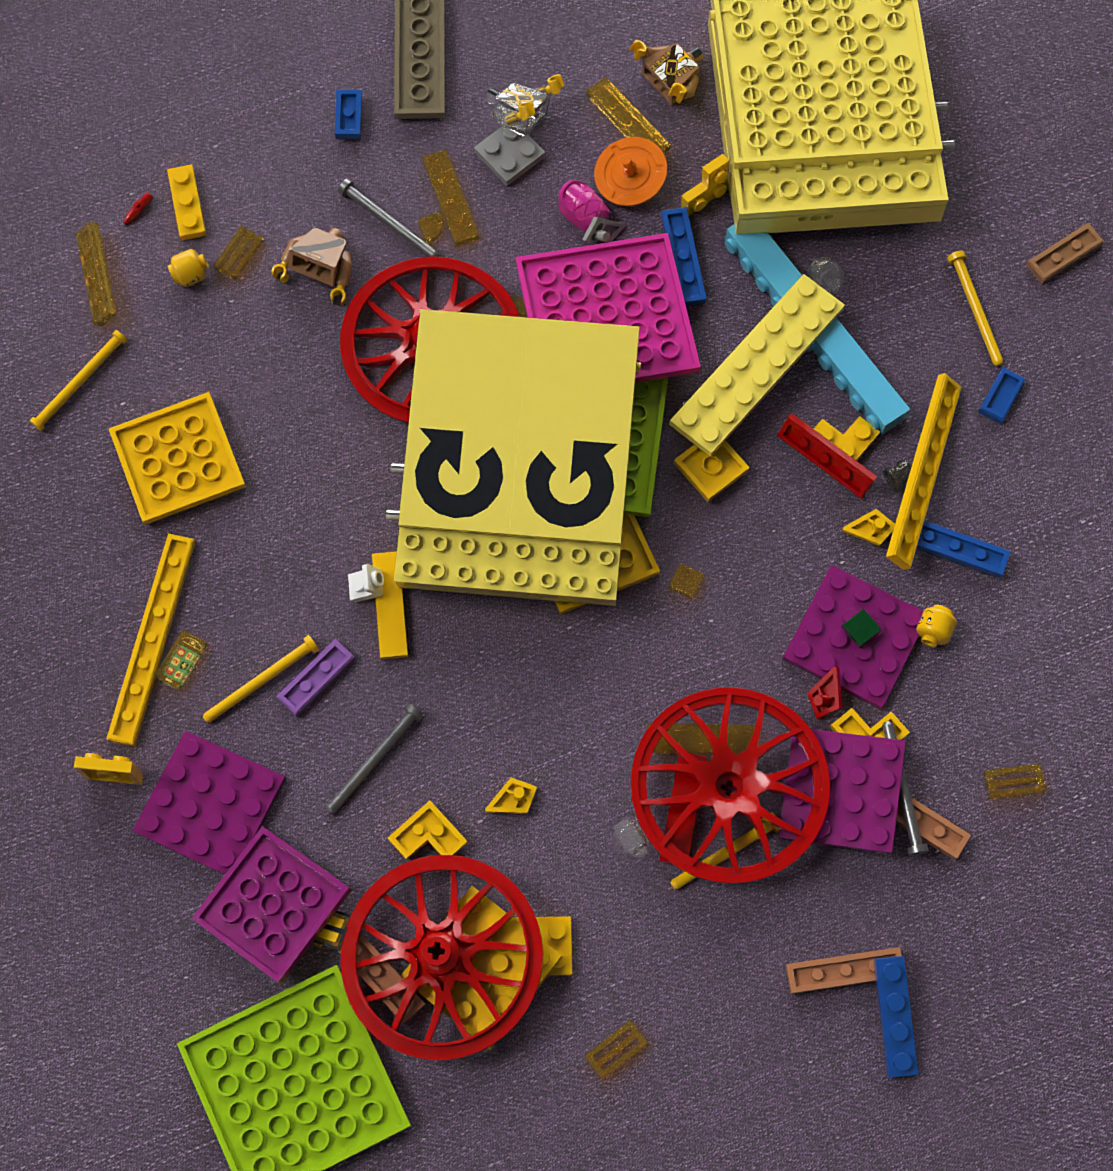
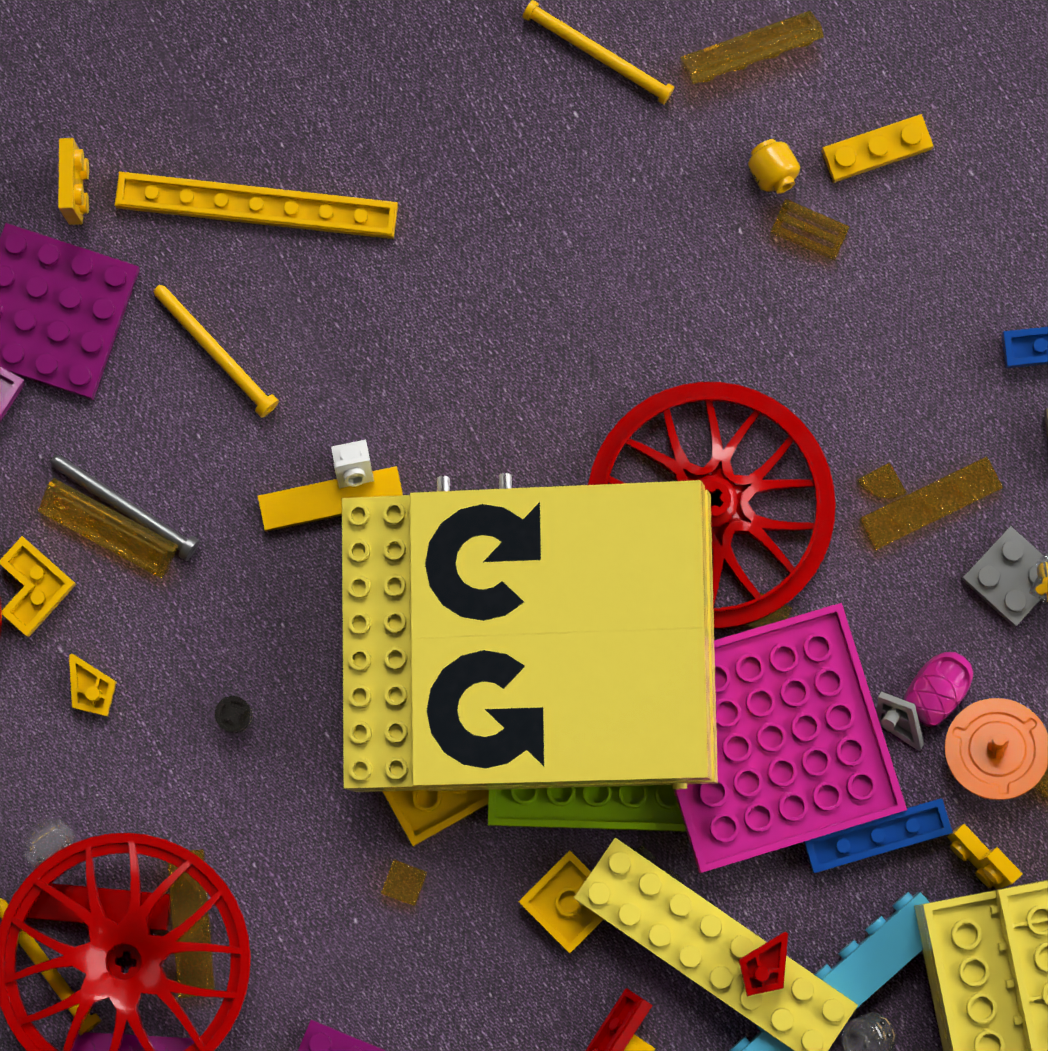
camera: 85 degrees right, 10 degrees up
yellow plate [109,392,246,525] -> none
red helmet [123,192,153,225] -> none
clear yellow tile [154,630,208,691] -> none
medium nougat torso [271,228,352,306] -> none
medium lavender tile [276,639,355,717] -> none
flat silver bar [337,178,439,257] -> none
none -> clear yellow plate [38,478,178,579]
none -> clear smoke wheel [215,696,253,734]
none -> red piece [739,932,788,996]

